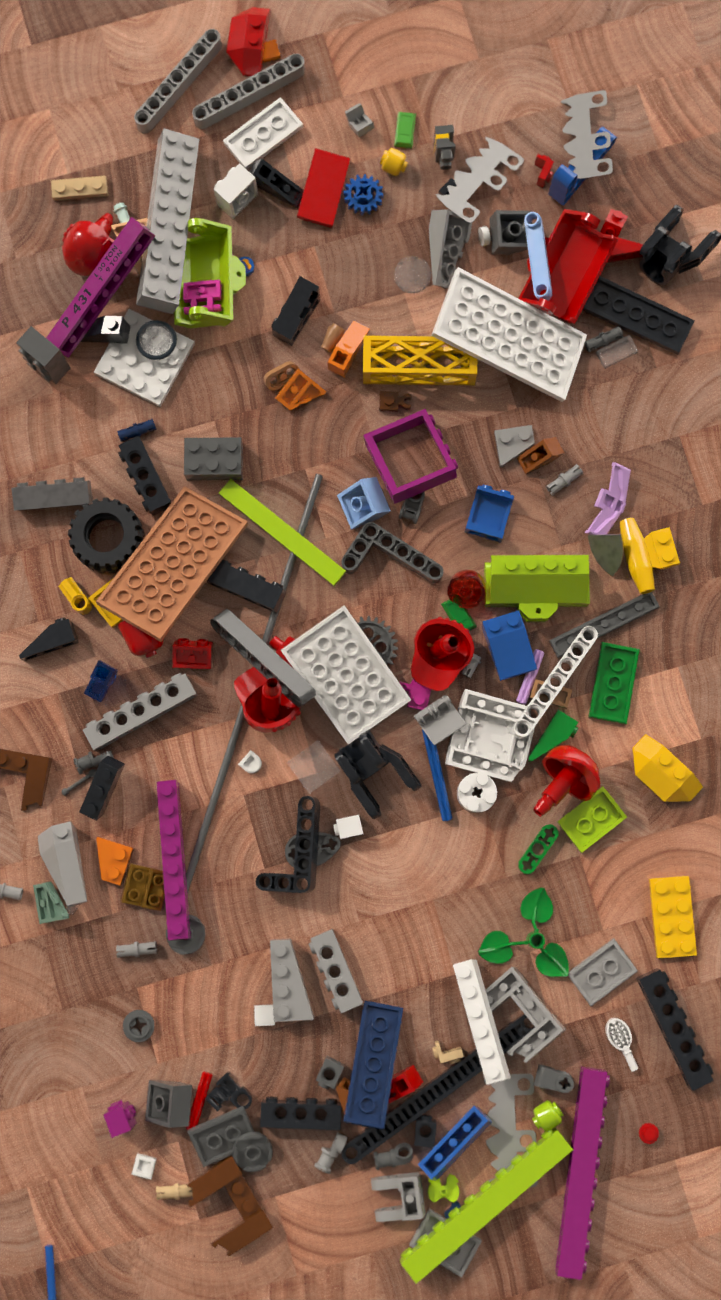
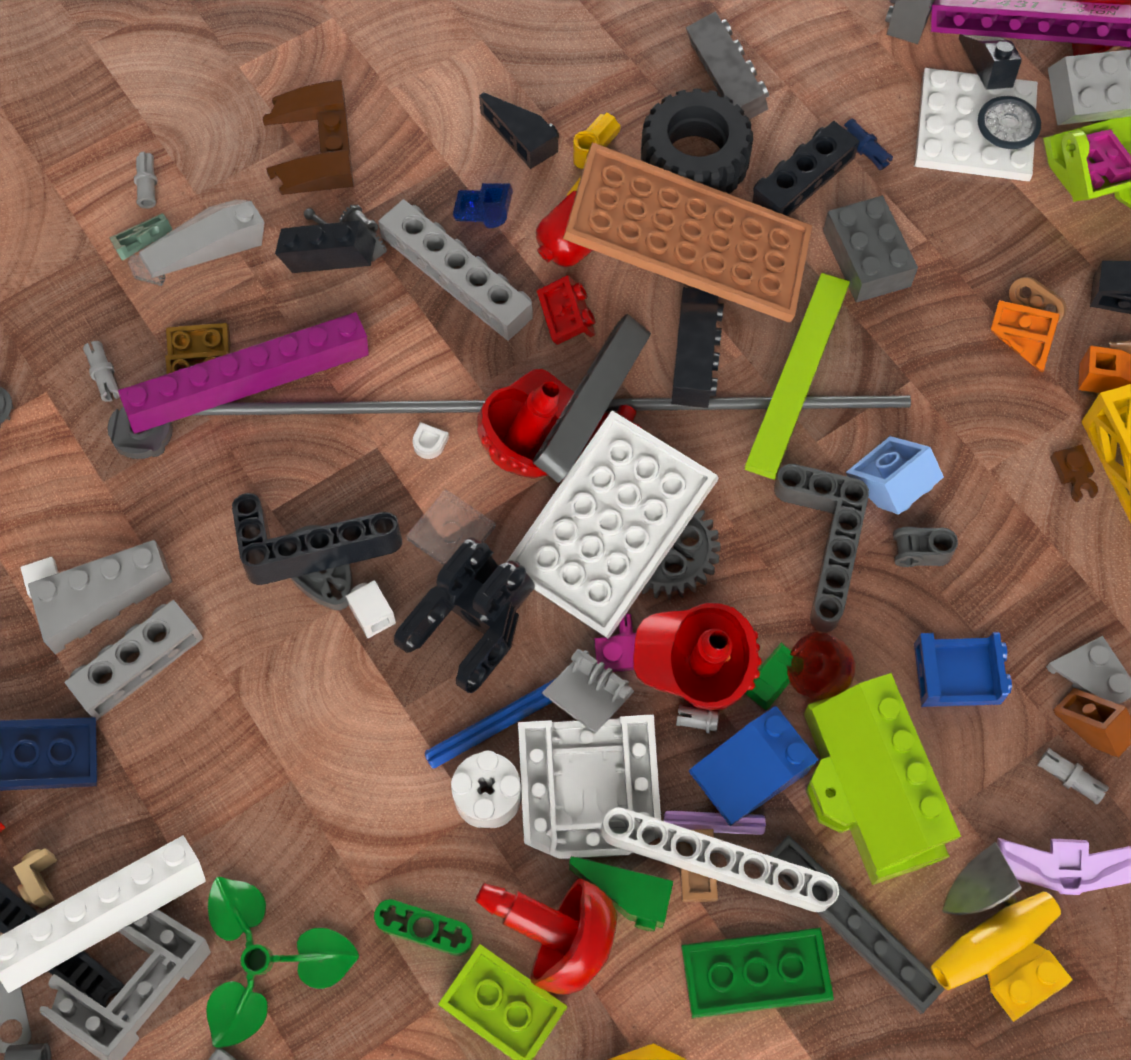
camera: 70 degrees right, 15 degrees down
orange wing [96,837,134,886] -> none
magenta window [363,409,458,504] -> none

